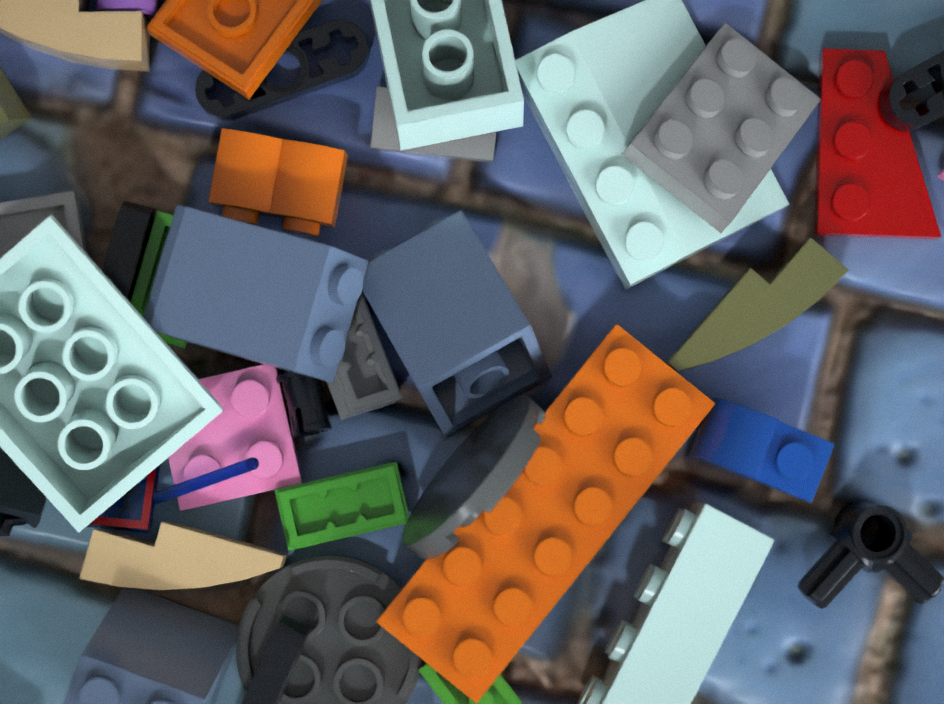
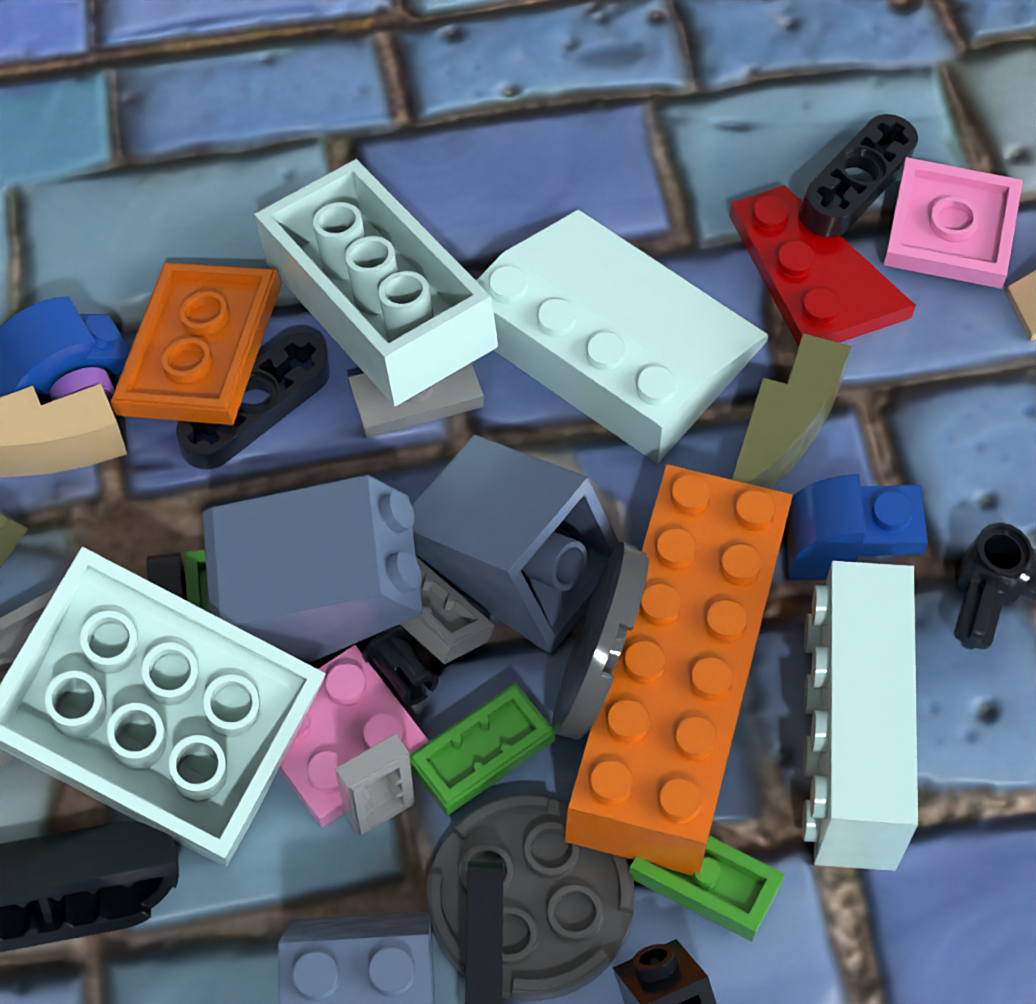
camera: 20 degrees left, 25 degrees down
tan slope [79,521,288,590] -> none
clear blue piece [86,457,259,533] -> none
orange brick [208,128,348,236] -> none
light grey plate [621,23,821,233] -> none
none -> light grey plate [335,733,415,836]

